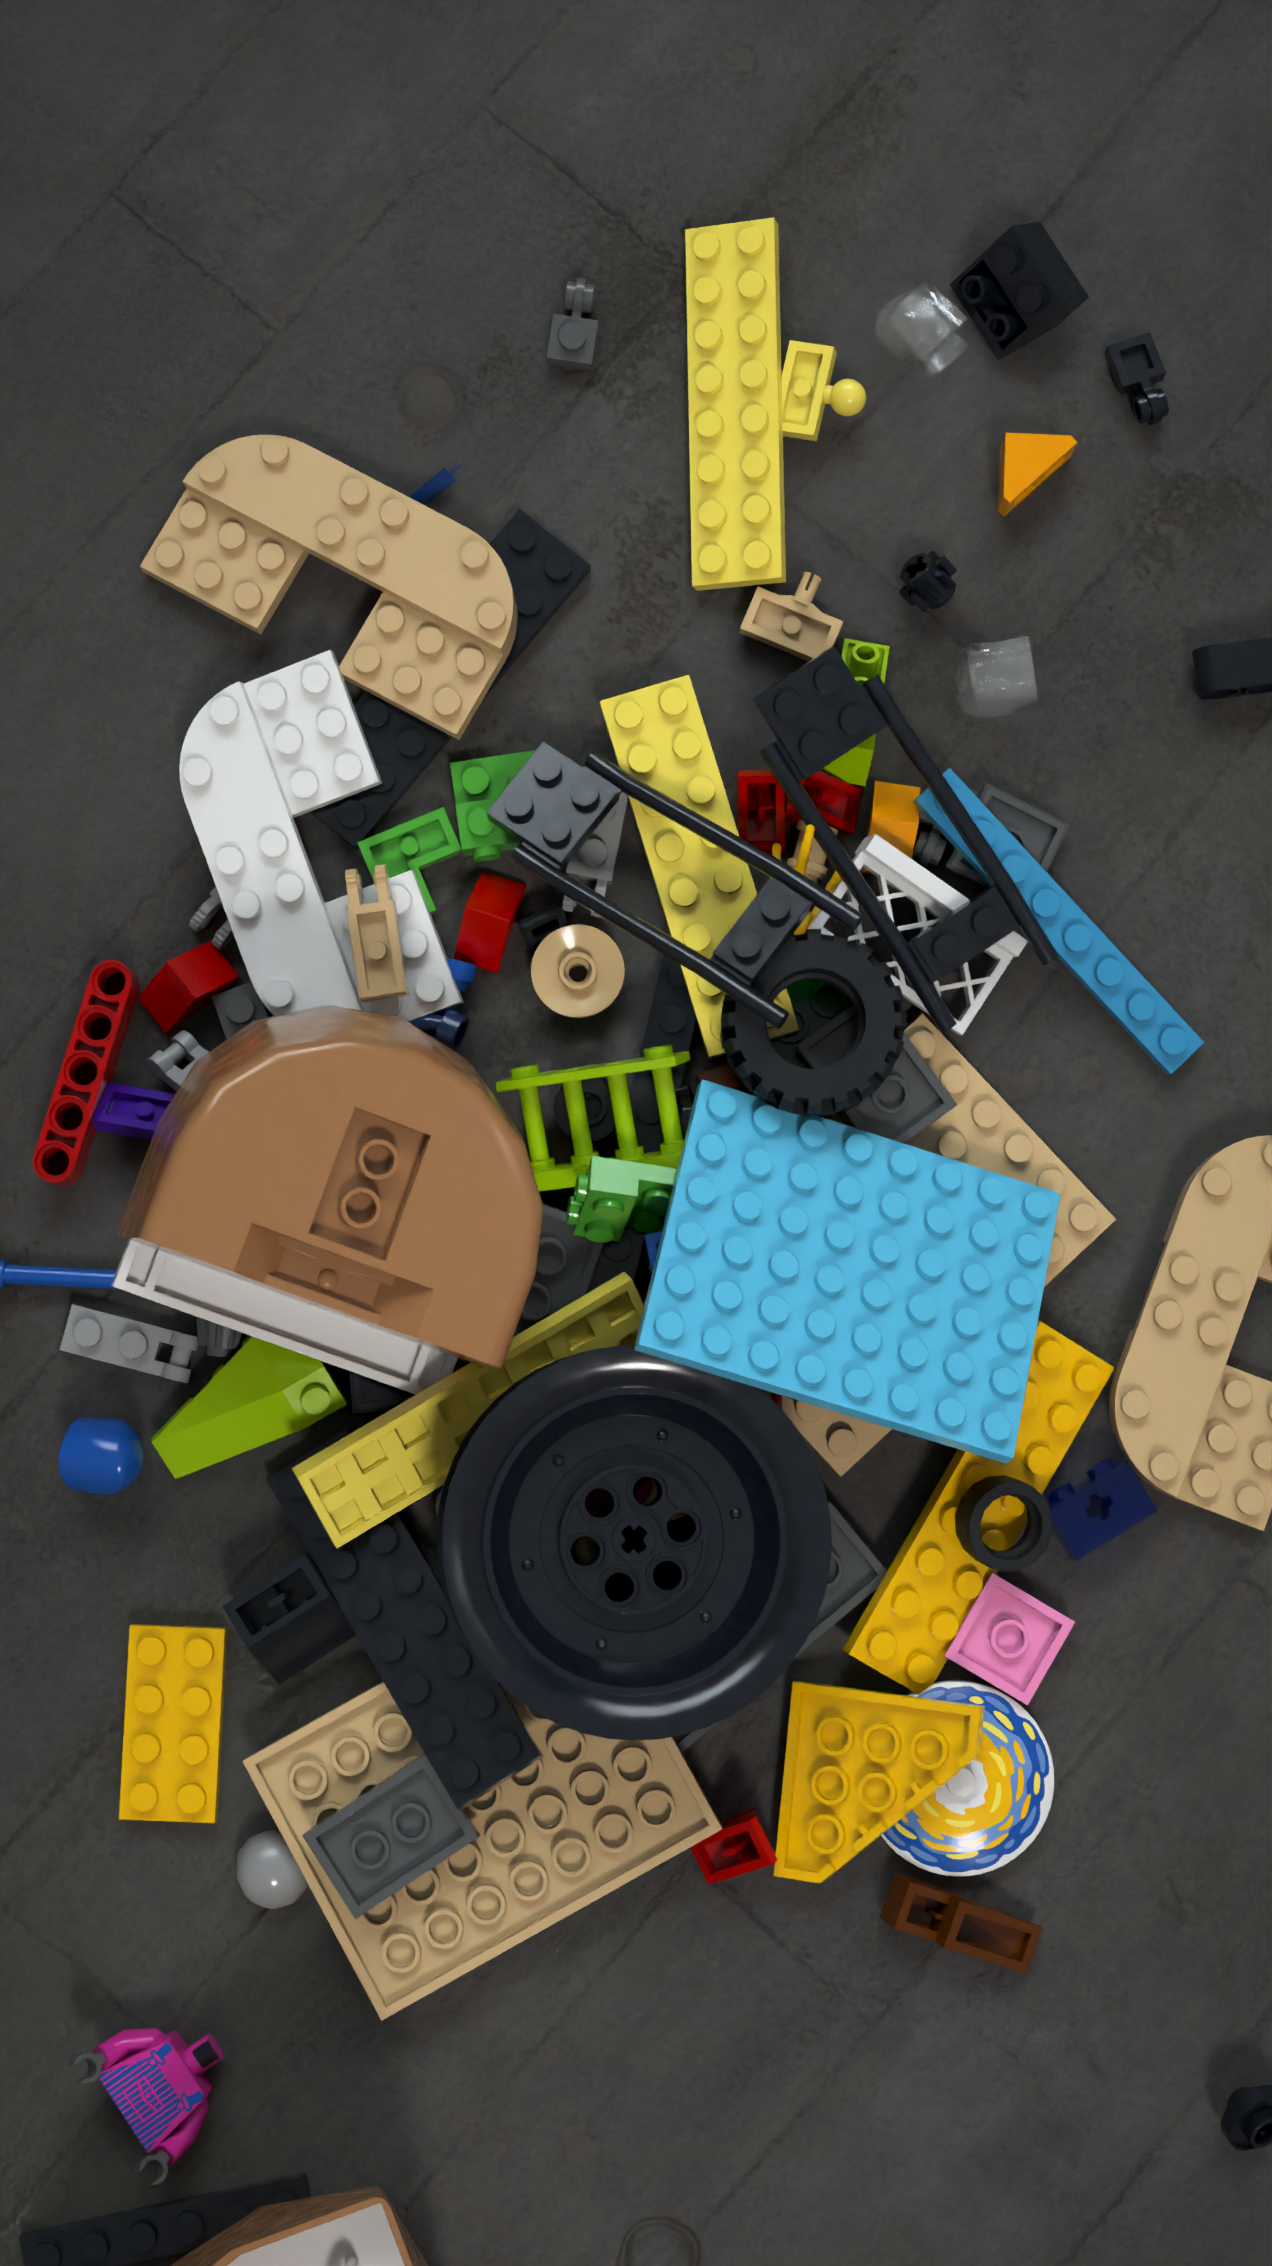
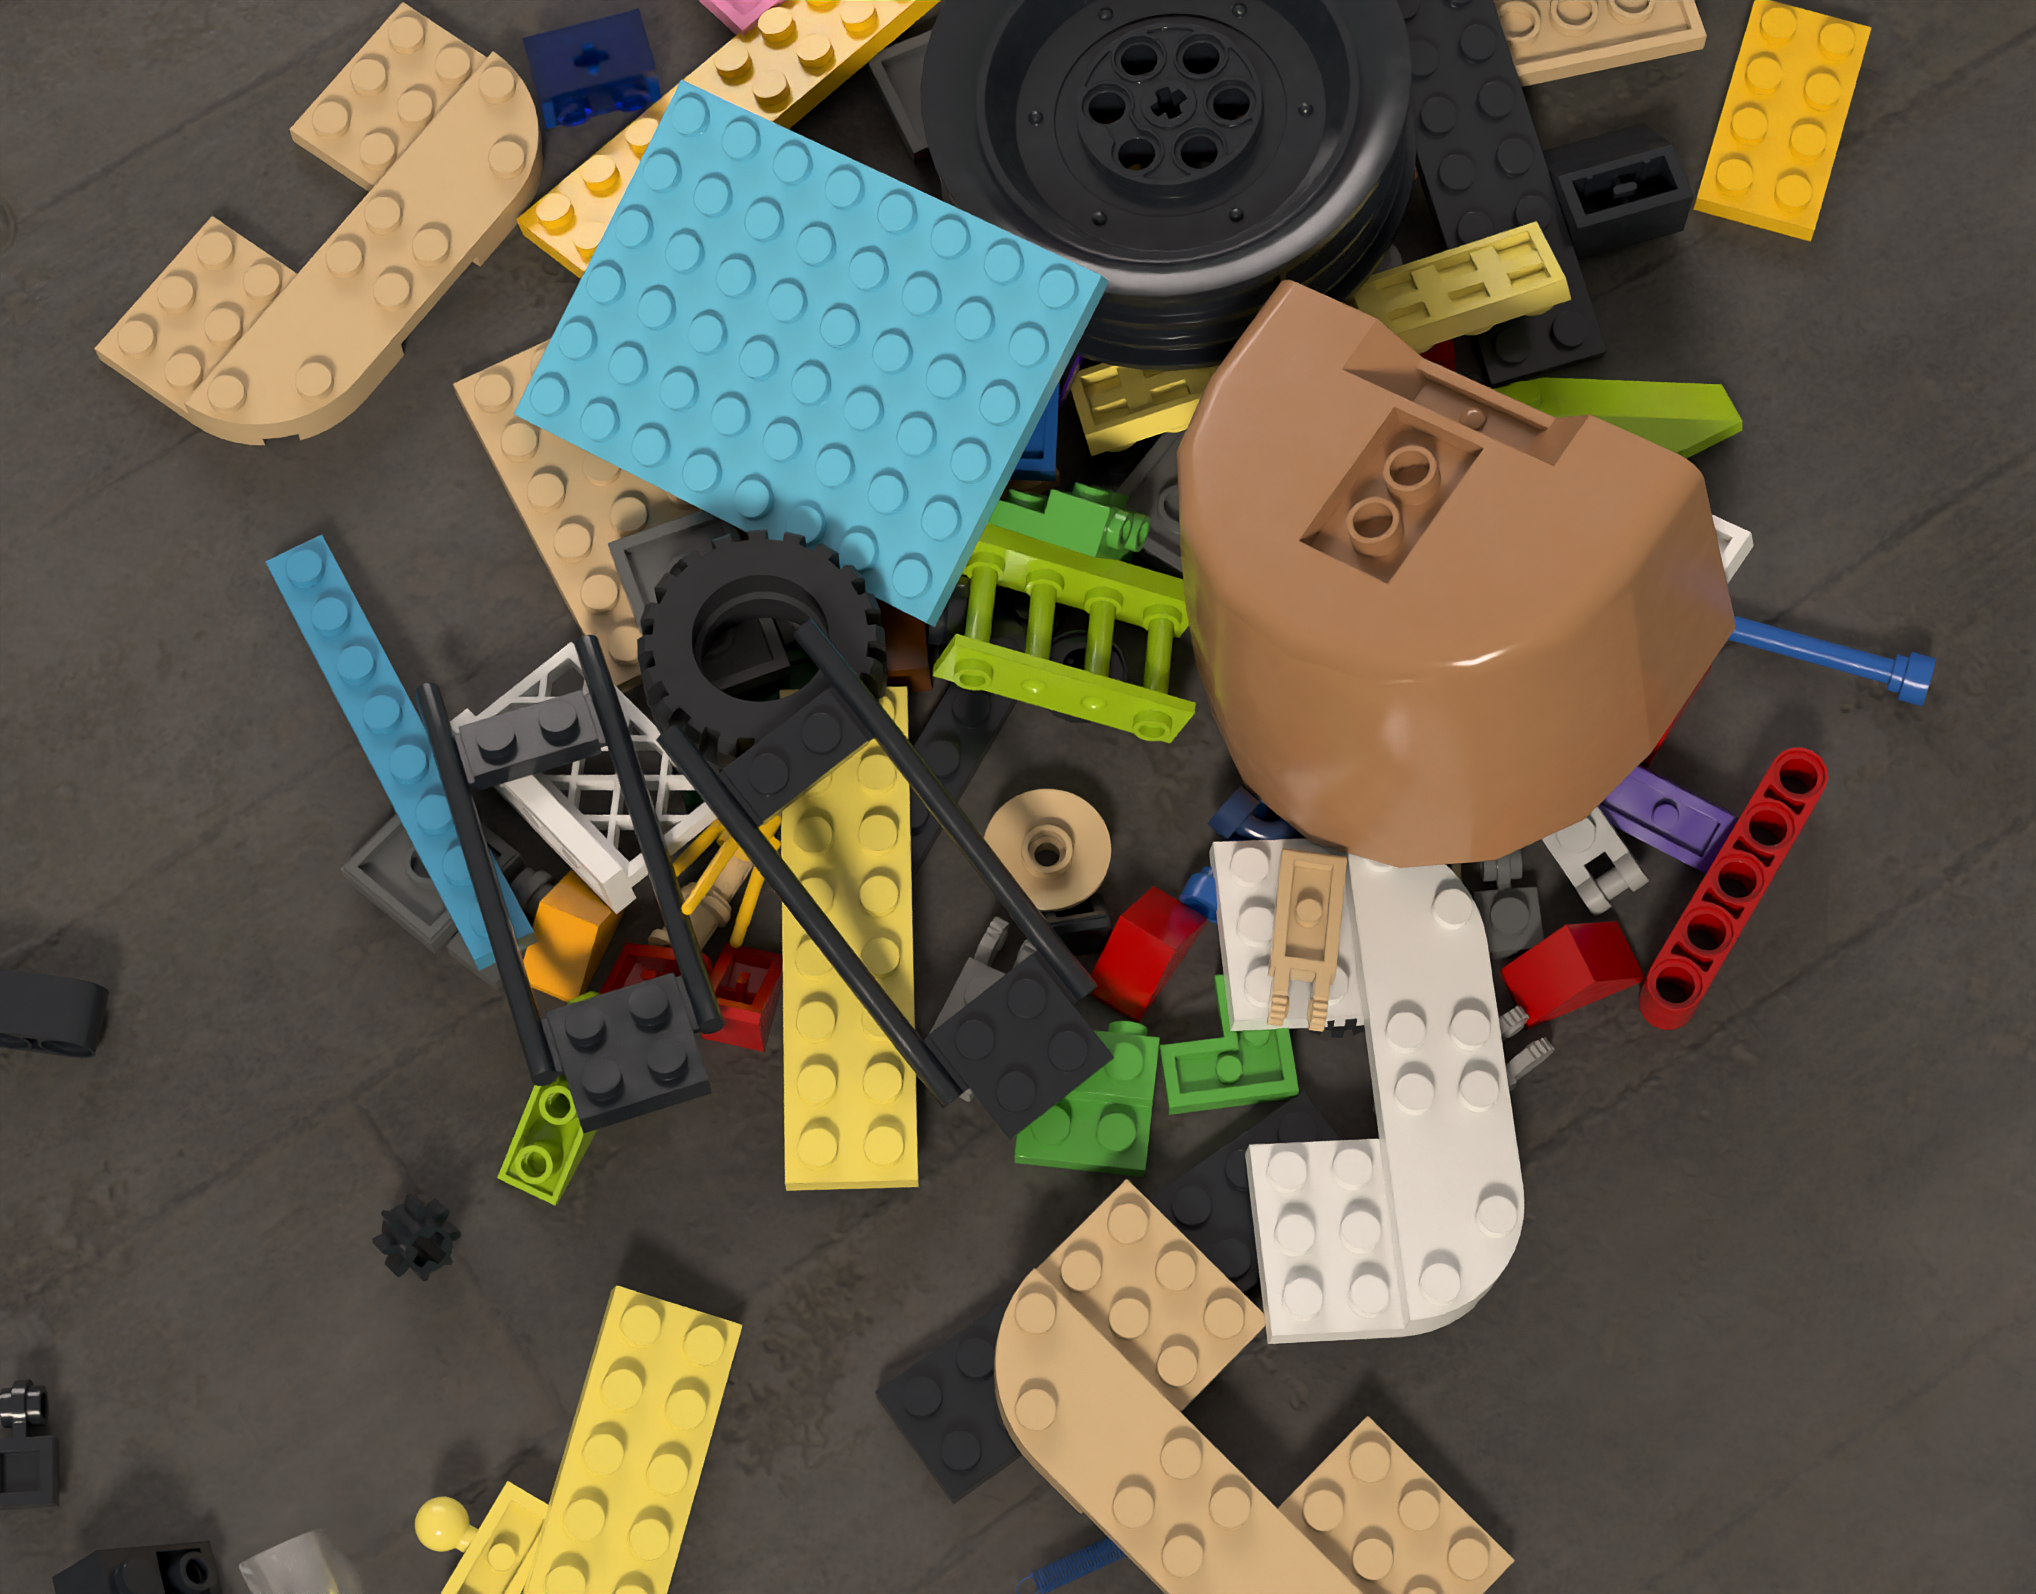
camera: 165 degrees left, 15 degrees down
blue piece [58,1416,145,1495] -> none
light grey plate [60,1304,198,1383] -> none
tan plate [739,572,843,661] -> none
clear piece [955,636,1038,722] -> none
black tyre [955,1475,1053,1572] -> none
light orange slope [998,433,1077,517] -> none

